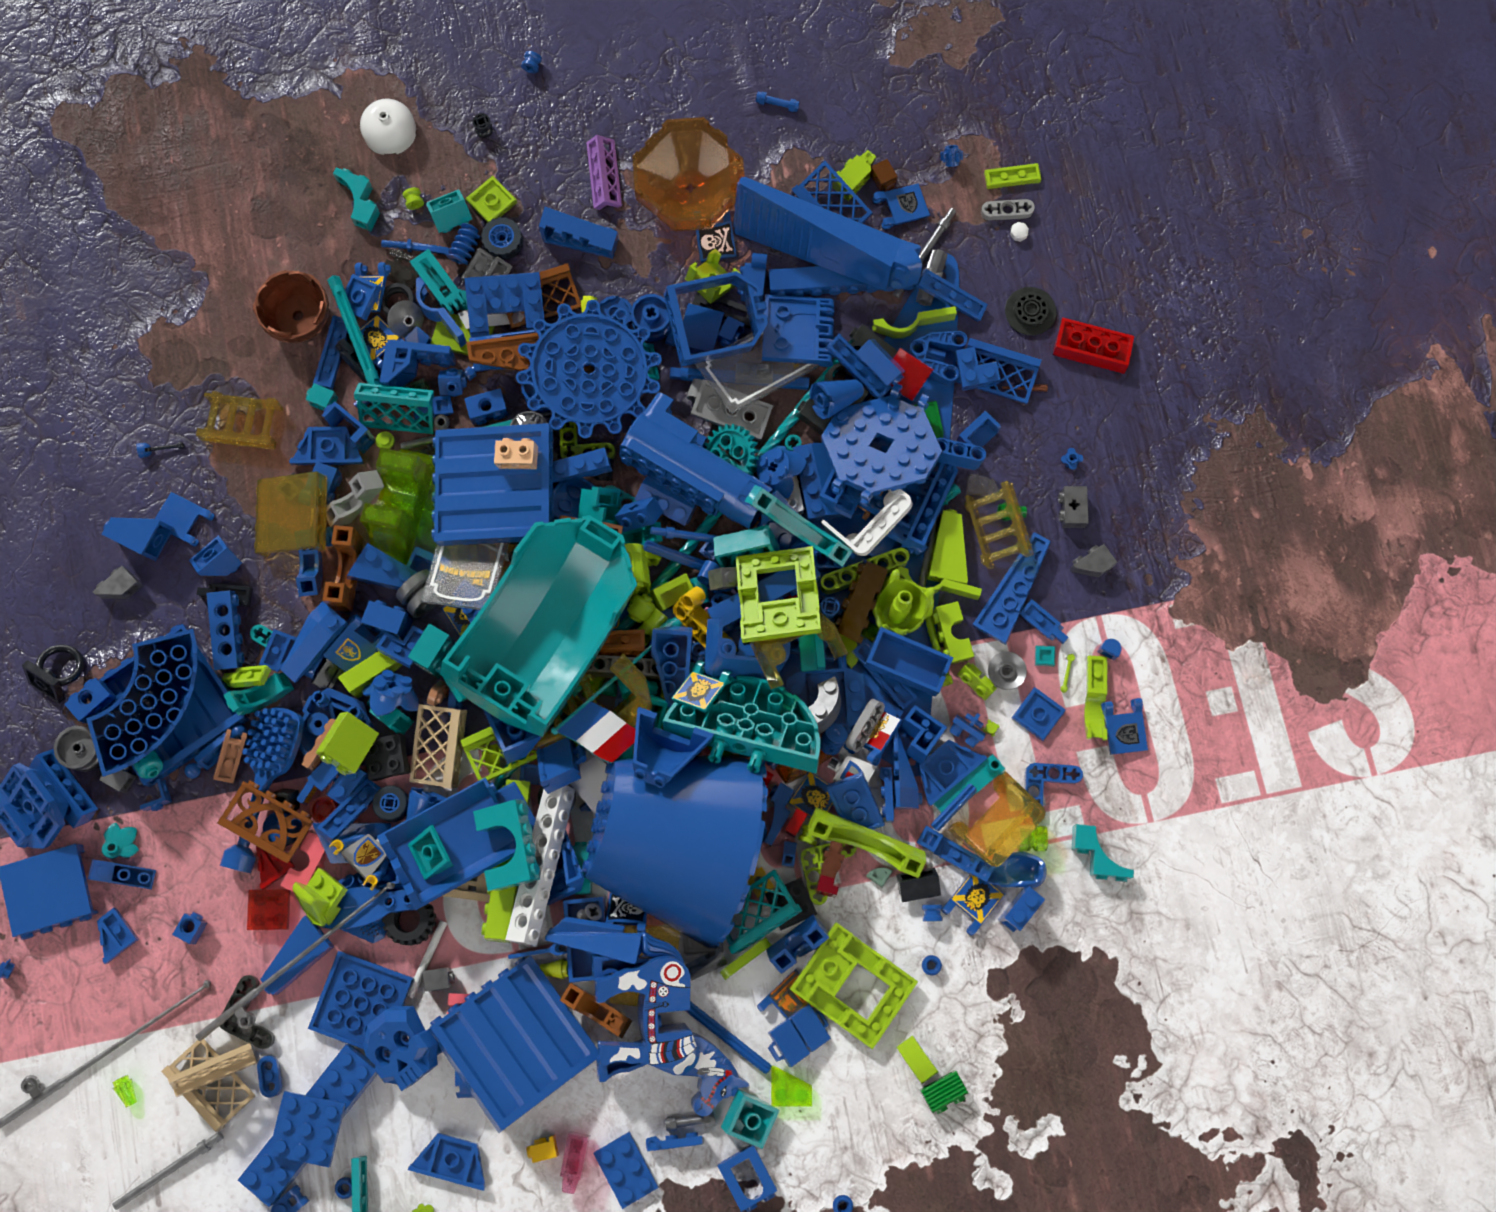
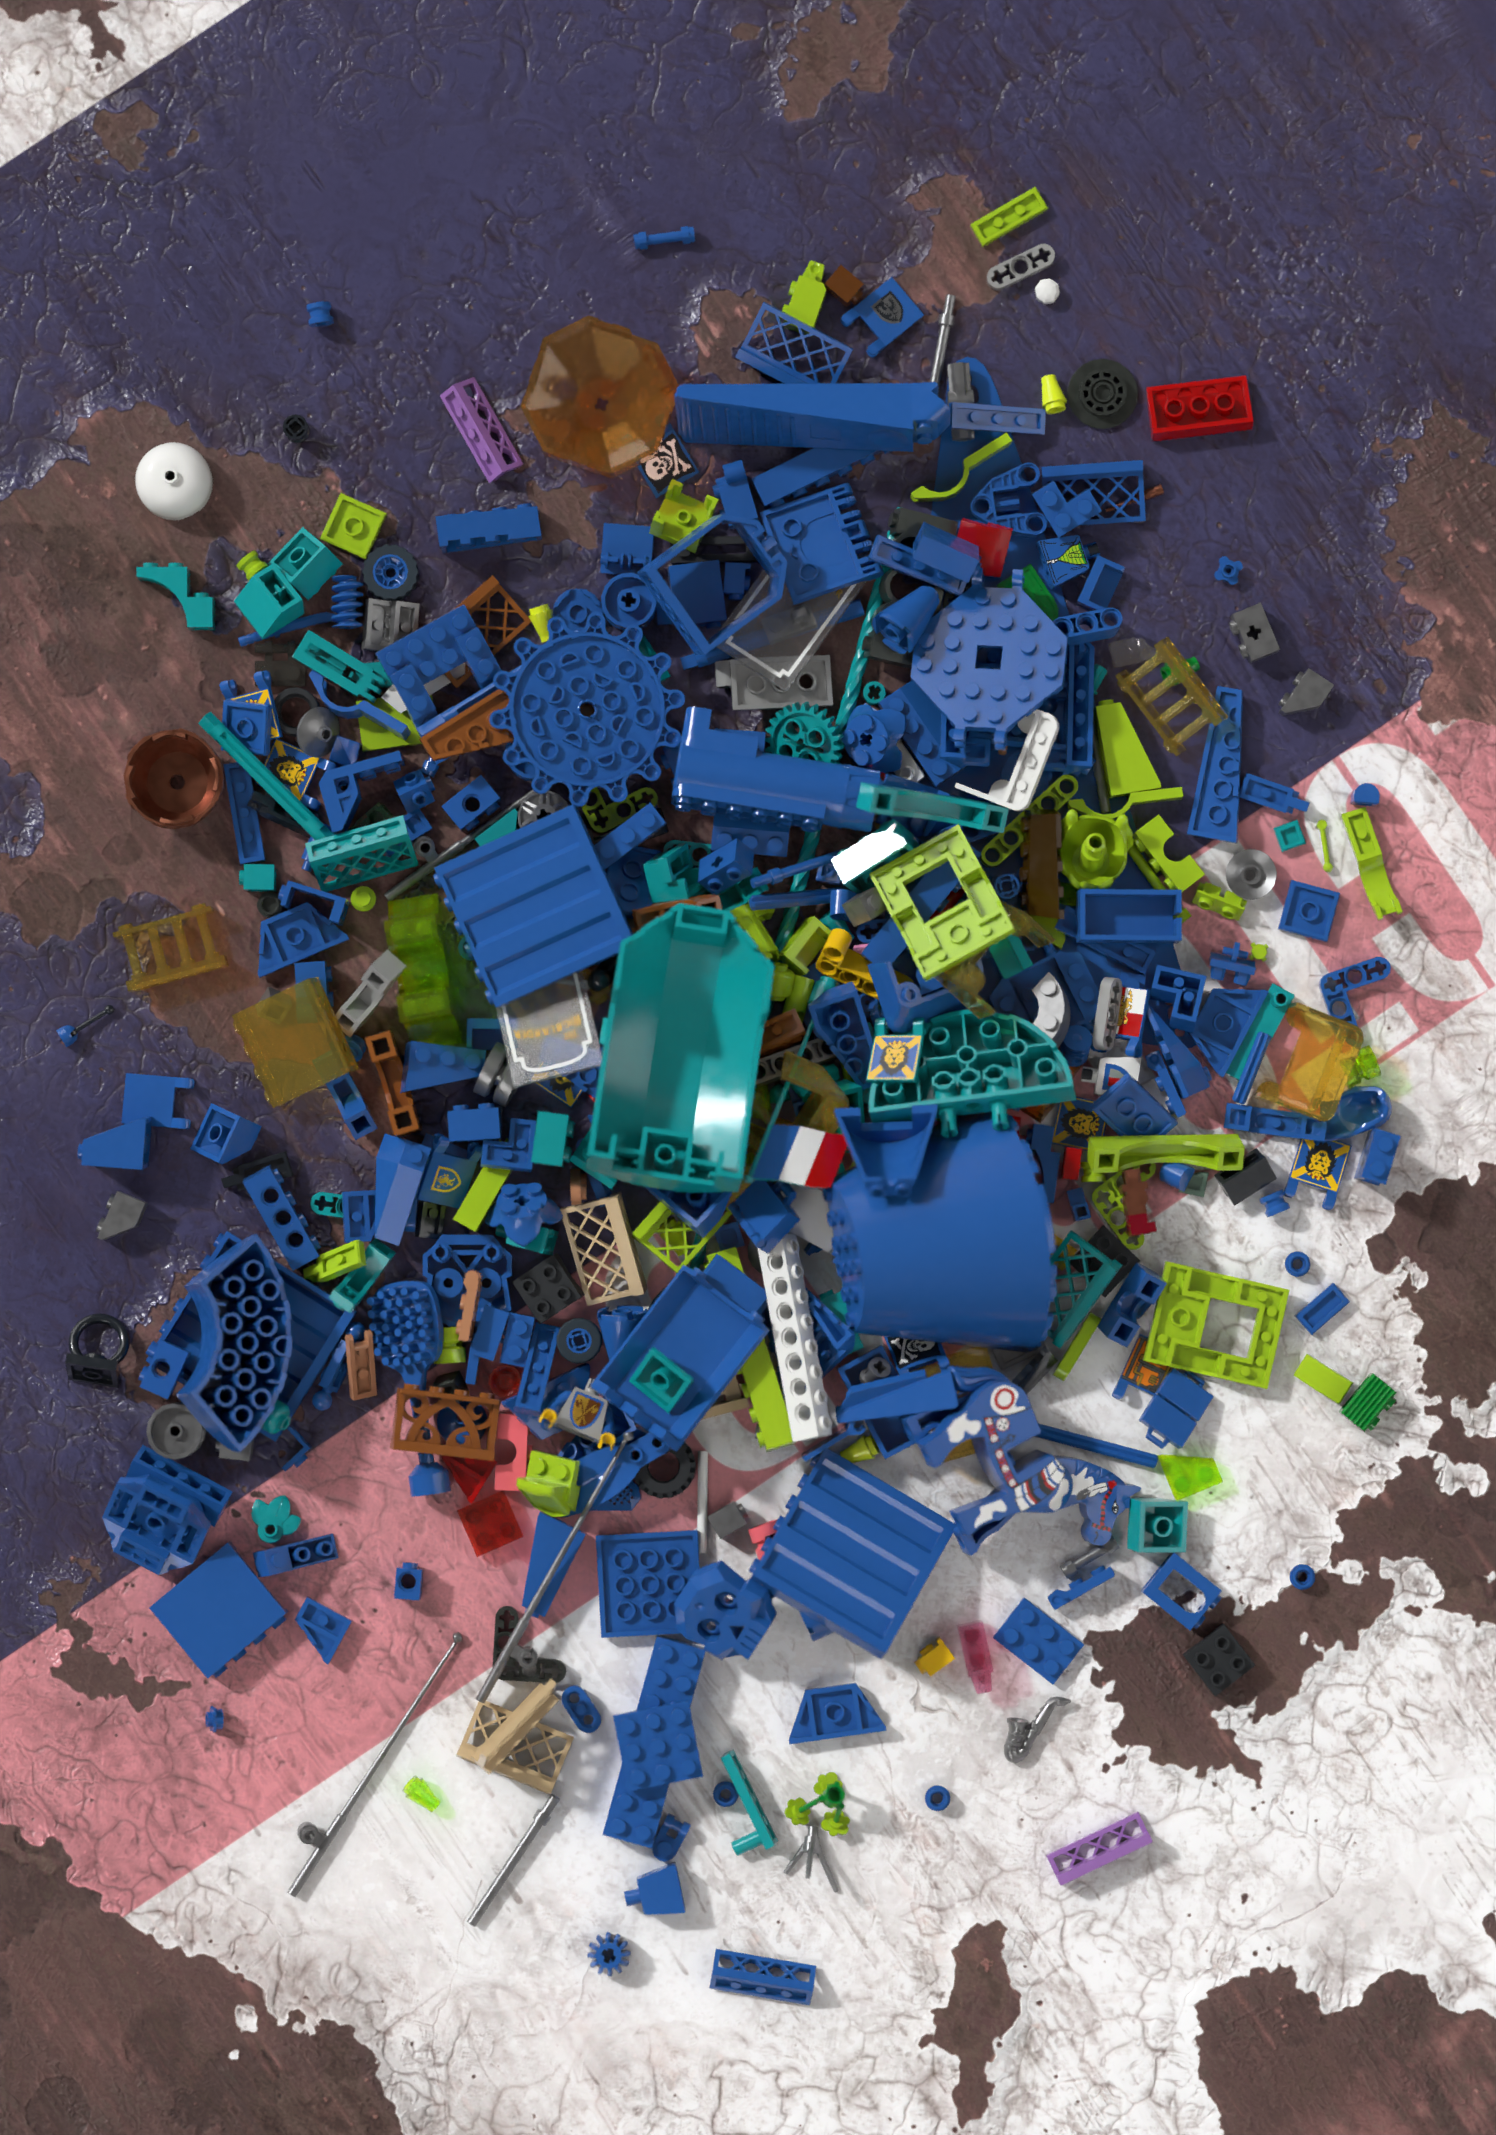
camera: 25 degrees left, 10 degrees up
lime brick [316,712,379,775] -> none
teal arch [473,799,540,891] -> none
light nougat brick [494,438,538,469] -> none
dark orange arch [560,983,633,1038] -> none
blue gear [940,145,963,167] -> none
teal arch [1071,824,1134,882] -> none
blue flag [1101,698,1148,755] -> none
none -> teal slope [234,563,305,640]
none -> pearl dark grey plate [257,892,283,918]
none -> lime wheel [434,1327,466,1364]
none -> blue hinge [600,523,654,575]
none -> torso [1036,535,1100,590]
none -> neon yellow cone [1041,374,1067,414]
none -> blue brick [1159,1162,1195,1192]
none -> blue tile [1295,1283,1350,1335]

